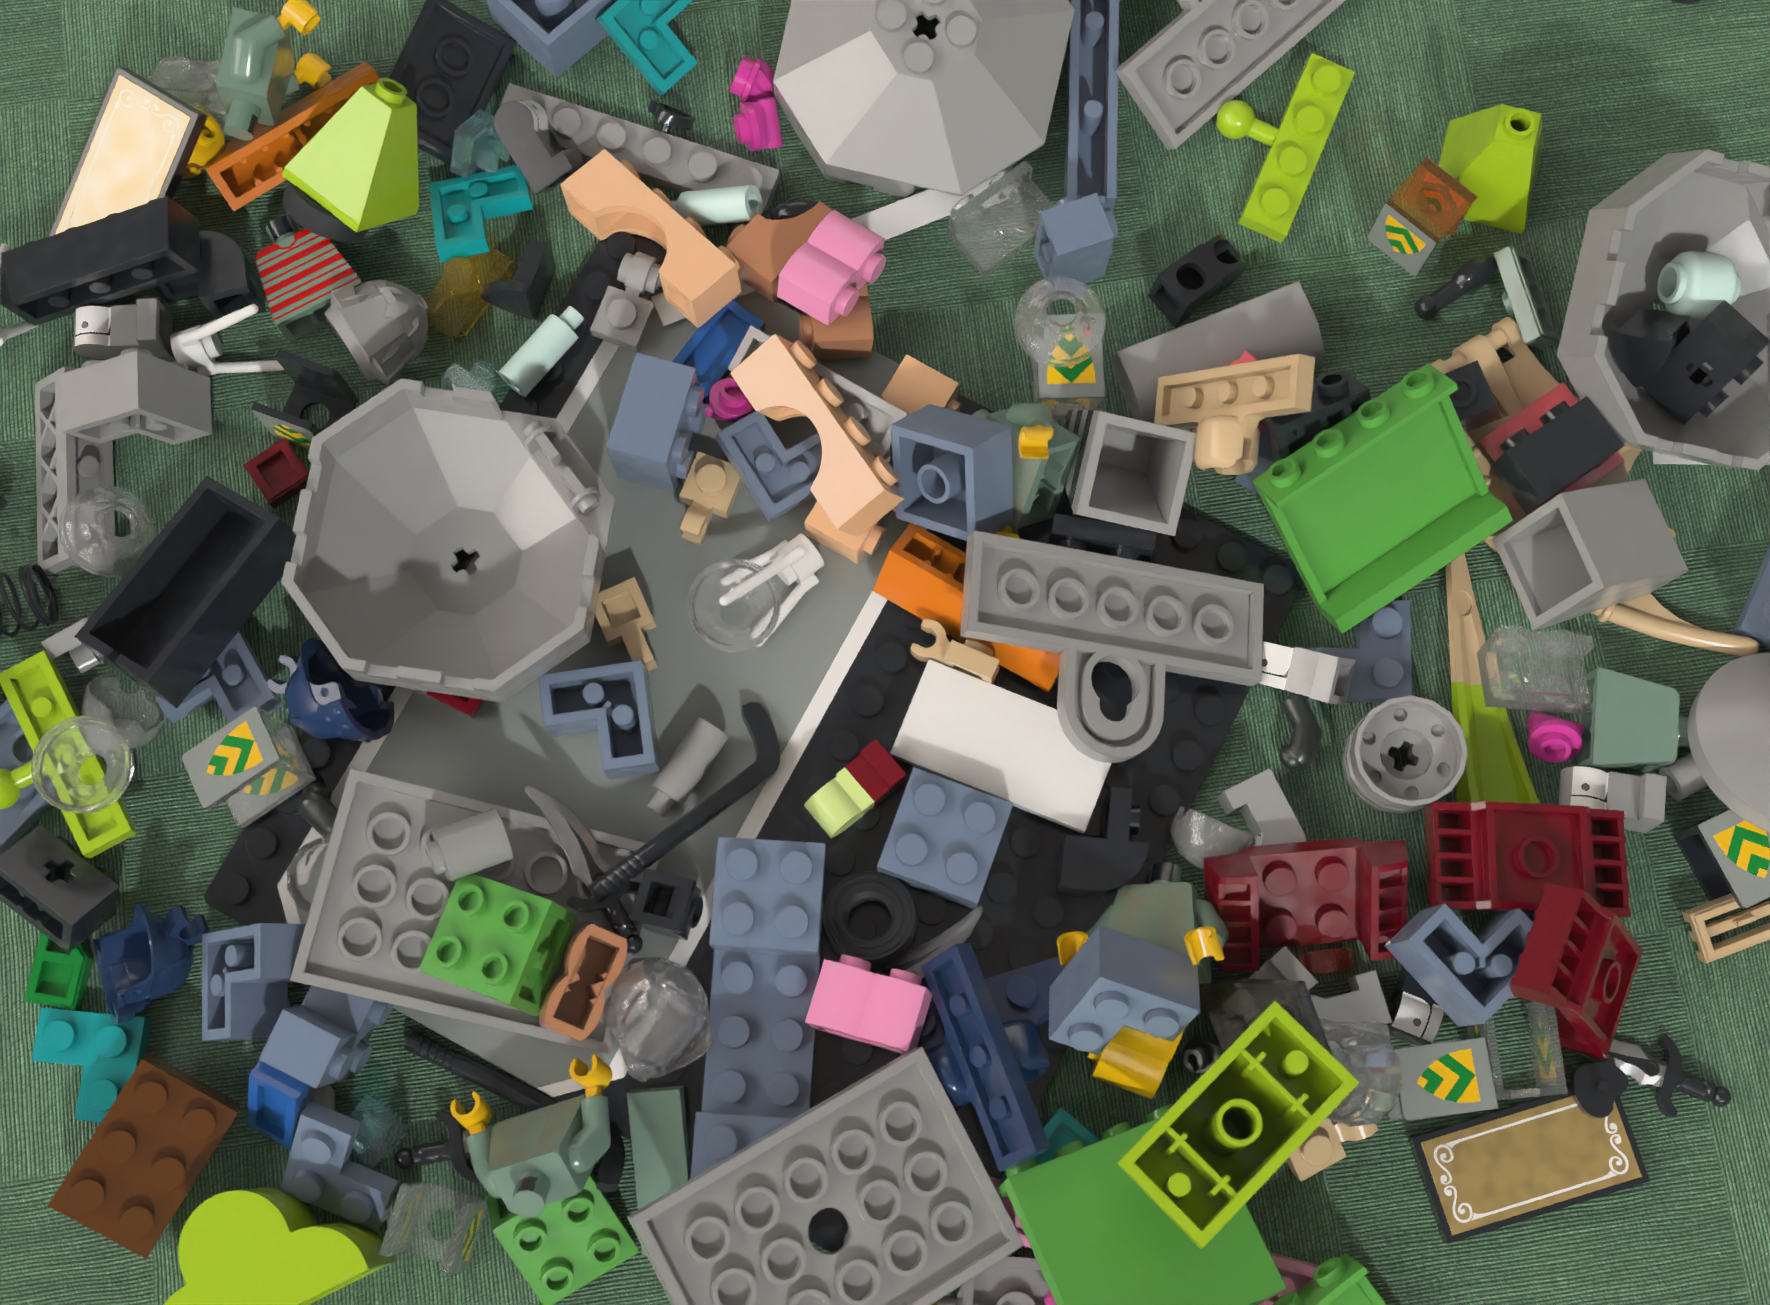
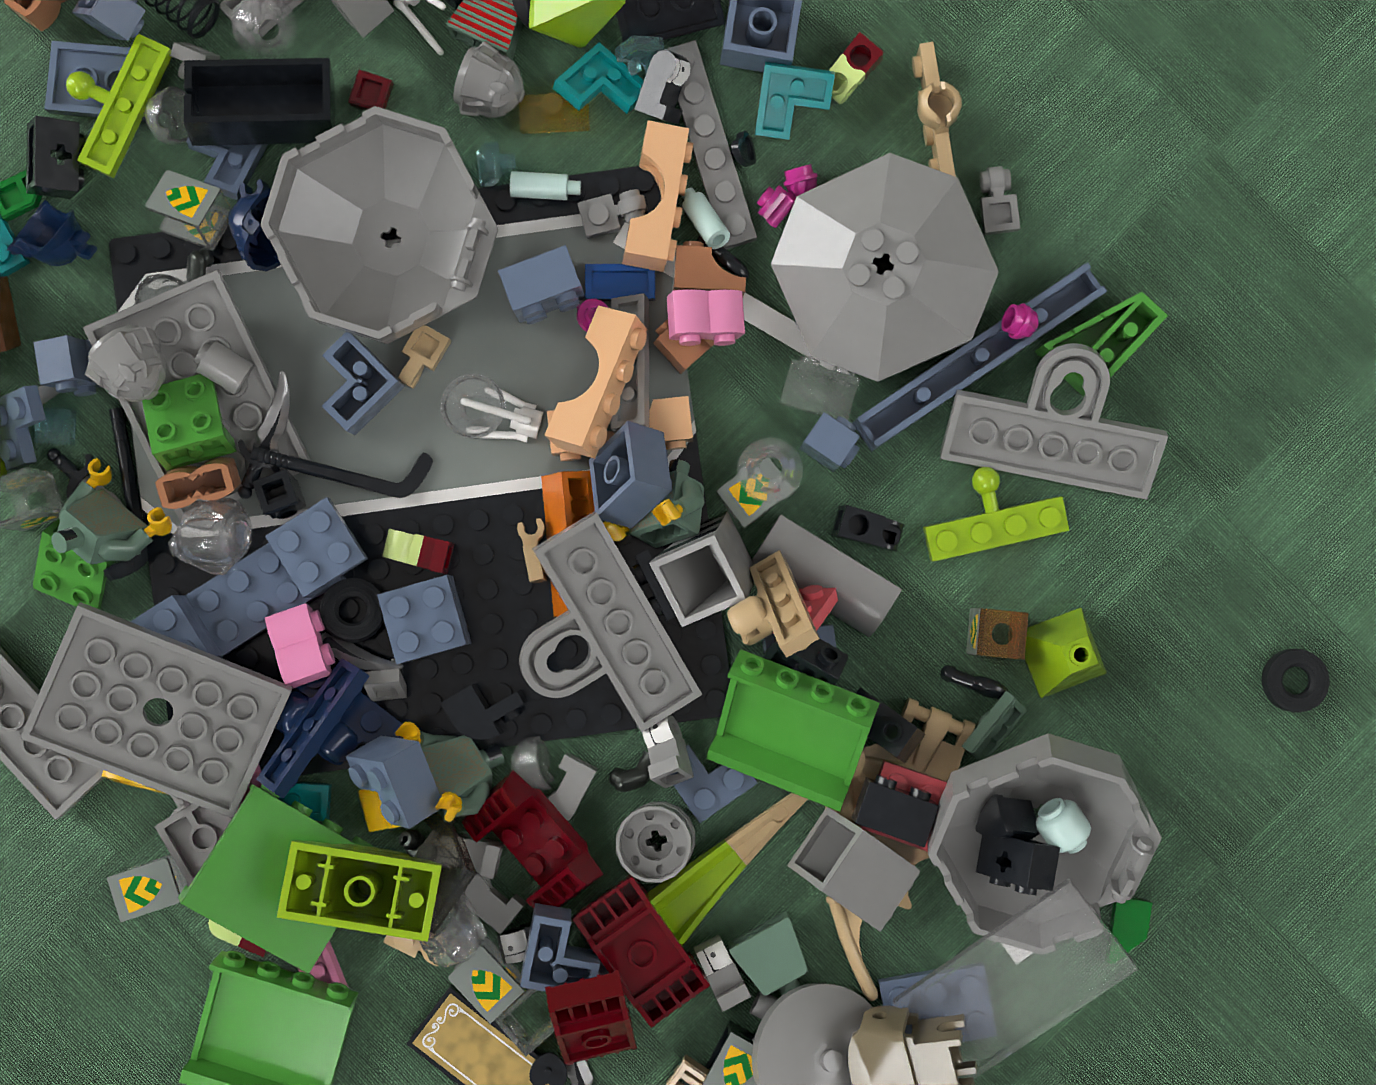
camera: 55 degrees right, 10 degrees up
clear piece [31,716,134,814] -> none
sand blue brick [202,923,306,1041] -> none
blue tile [247,1060,309,1150] -> none
black piece [250,349,359,450] -> none
black tile [480,239,556,320] -> none
sand green tile [627,1086,691,1255] -> none
light grey cylinder [647,717,729,817] -> none
tan plate [679,451,742,545] -> none
sand blue plate [715,411,822,522] -> none
white tile [890,659,1111,834] -> none
clear red tile [1299,948,1355,975] -> none
clear bracket [1477,626,1594,714] -> none
dark pink plate [1526,710,1584,763] -> none
none -> light grey helmet [85,325,167,402]
none -> light grey tile [364,659,407,701]

